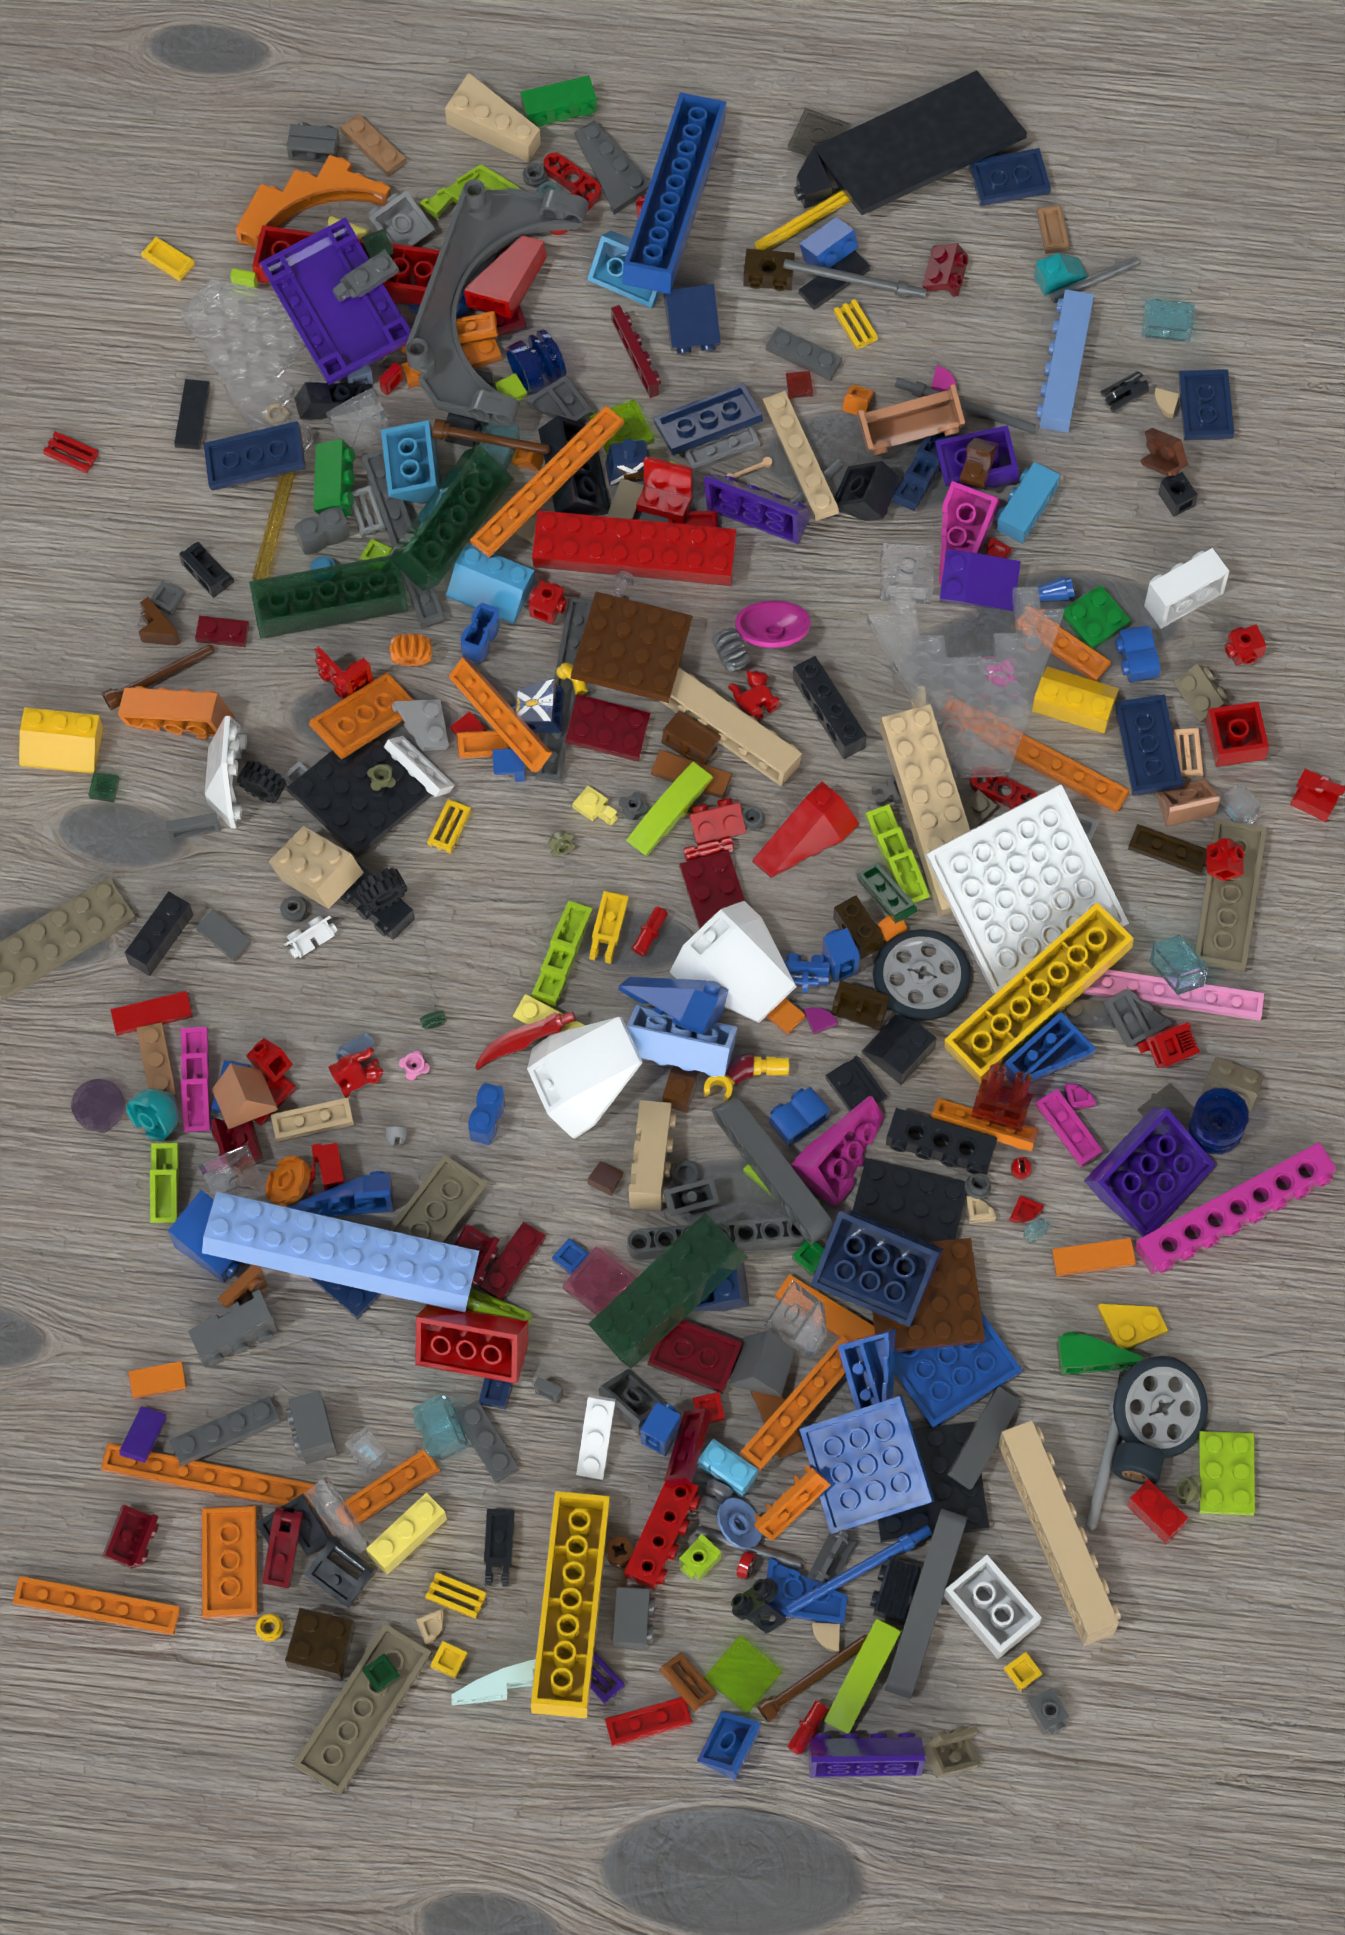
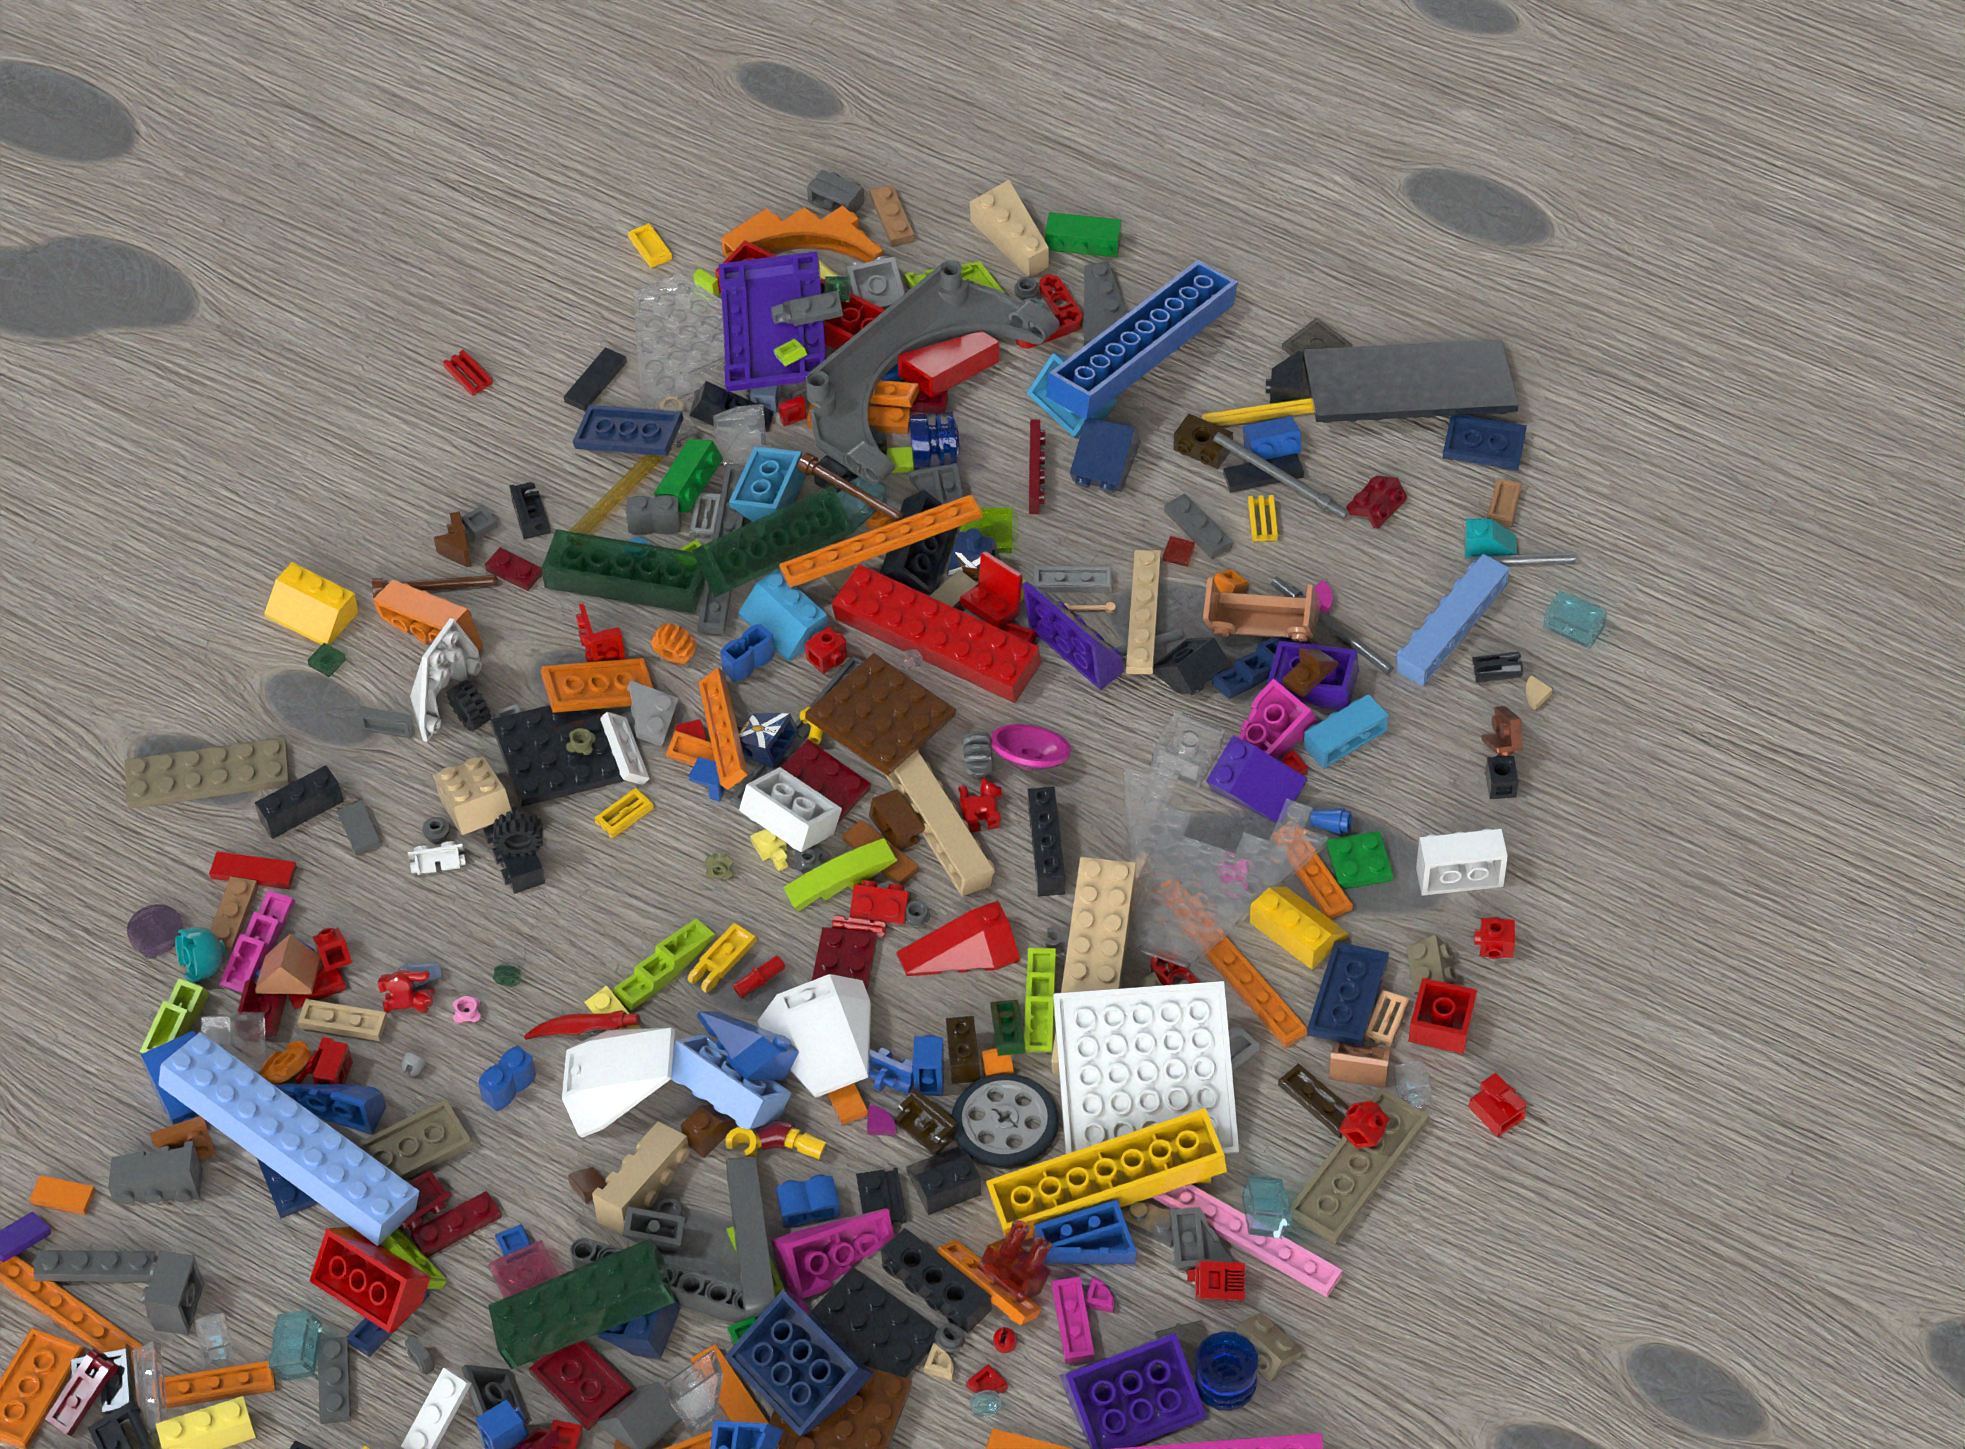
camera: 25 degrees right, 15 degrees down
dark blue plate [653,383,763,456] -> none
blue brick [1115,625,1161,682] -> none
dark blue plate [1178,369,1234,440] -> none
none -> white brick [739,767,842,852]
none -> lime tile [773,339,807,366]

